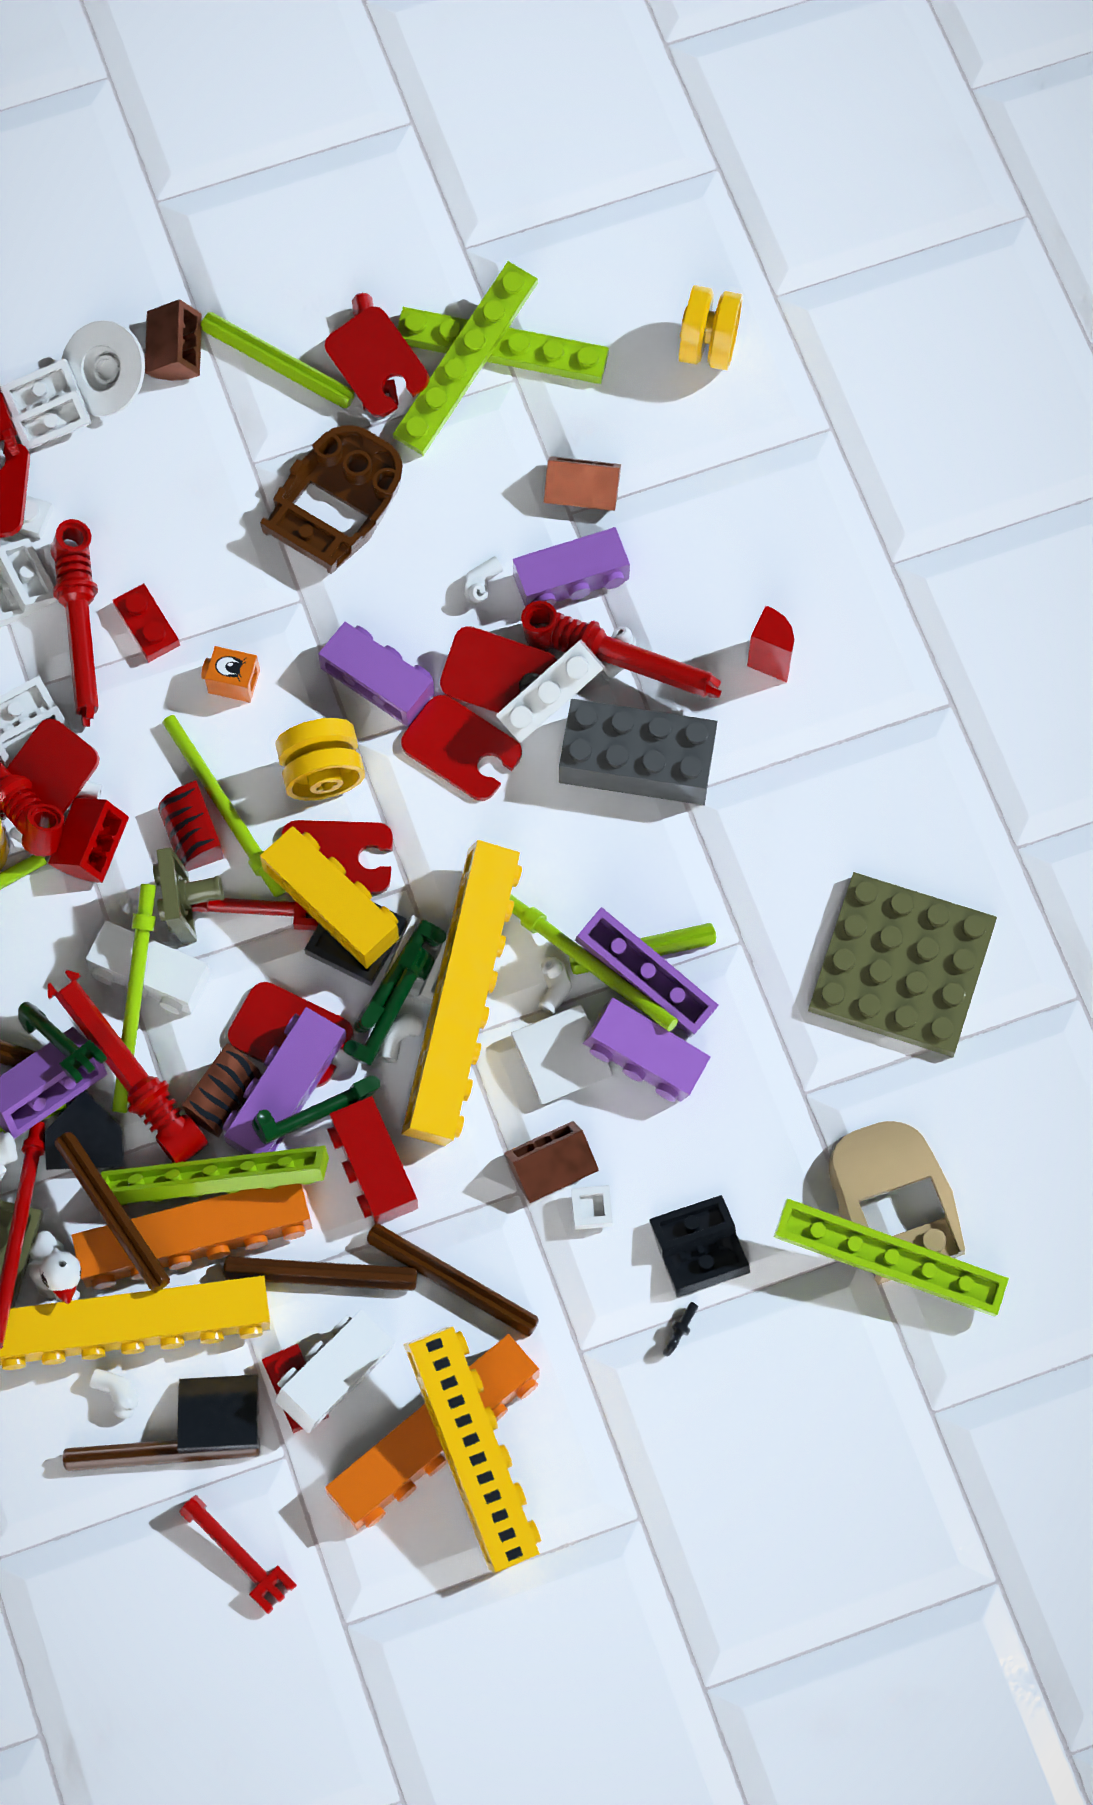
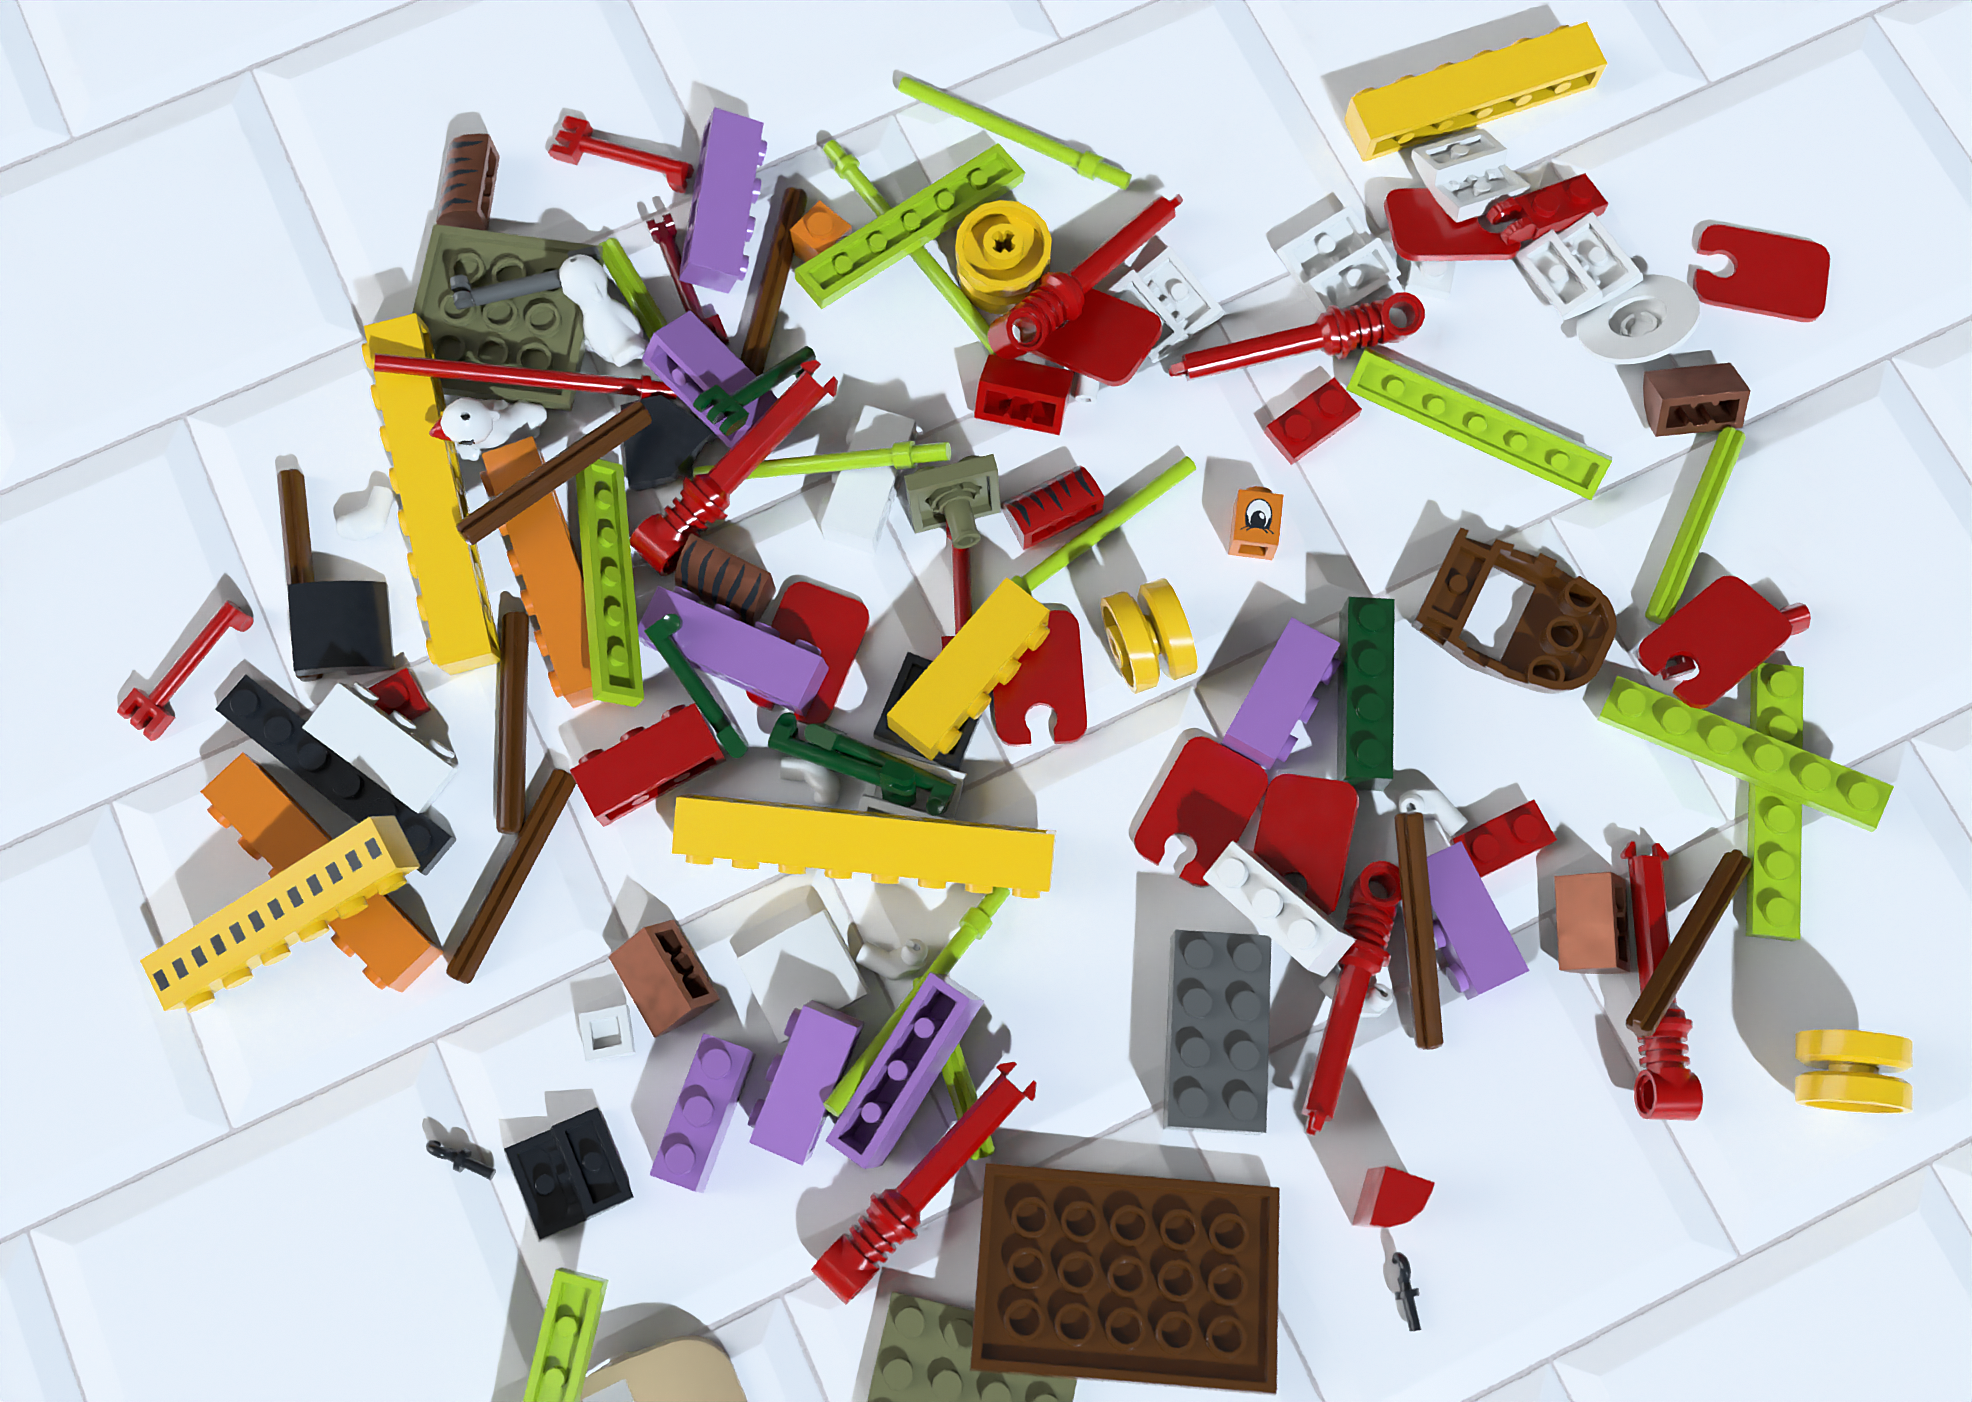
camera: 85 degrees right, 5 degrees up
none -> black plate [215,674,457,876]
none -> medium lavender brick [649,1033,756,1193]
none -> red piece [810,1061,1037,1305]
none -> reddish brown plate [970,1163,1280,1396]
none -> dark green brick [1337,596,1395,791]
none -> lime plate [1346,347,1613,500]
none -> black hand [1392,1252,1422,1332]
none -> reddish brown axle [1394,811,1444,1050]
none -> red plate [1449,799,1557,879]
none -> red piece [1620,841,1703,1121]
none -> reddish brown axle [1625,849,1752,1038]
none -> red piece [1692,224,1831,323]

